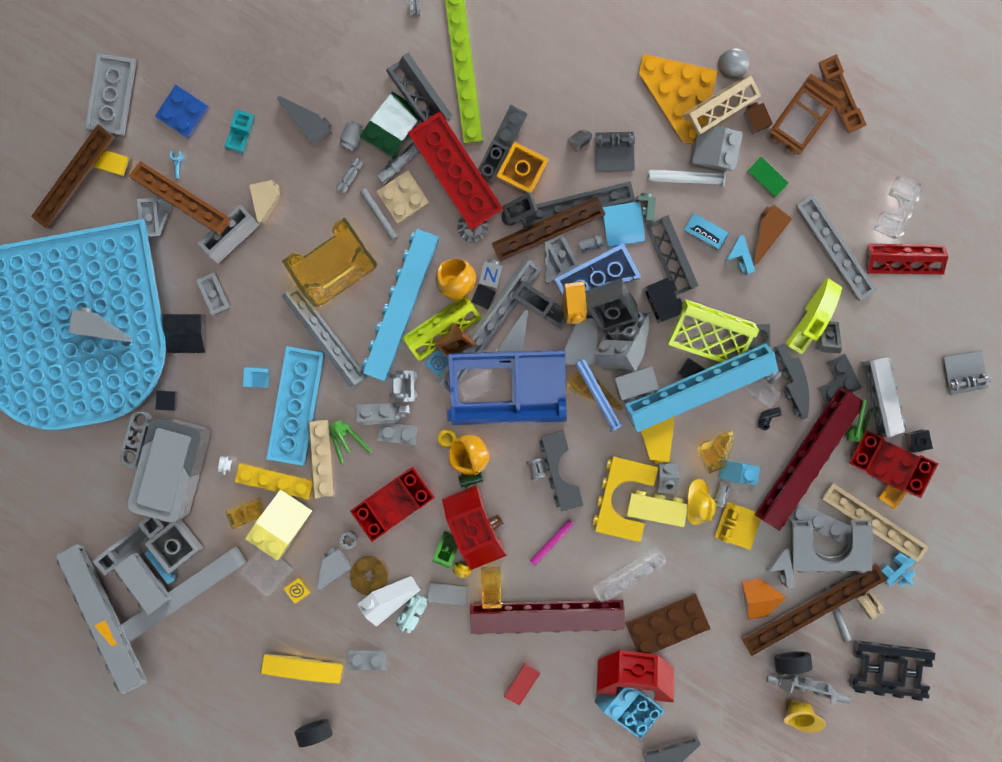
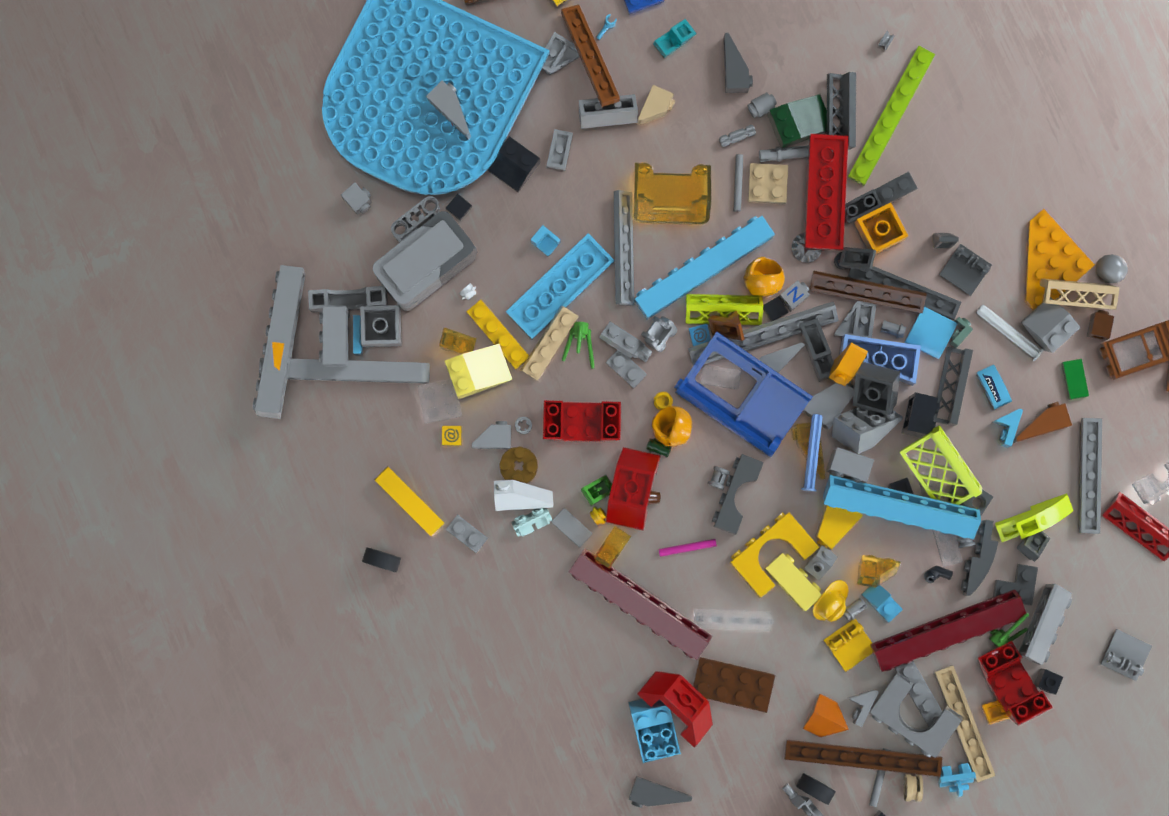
camera: 35 degrees right, 5 degrees down
red slope [504,663,540,705] -> none
none -> light grey brick [341,183,372,215]

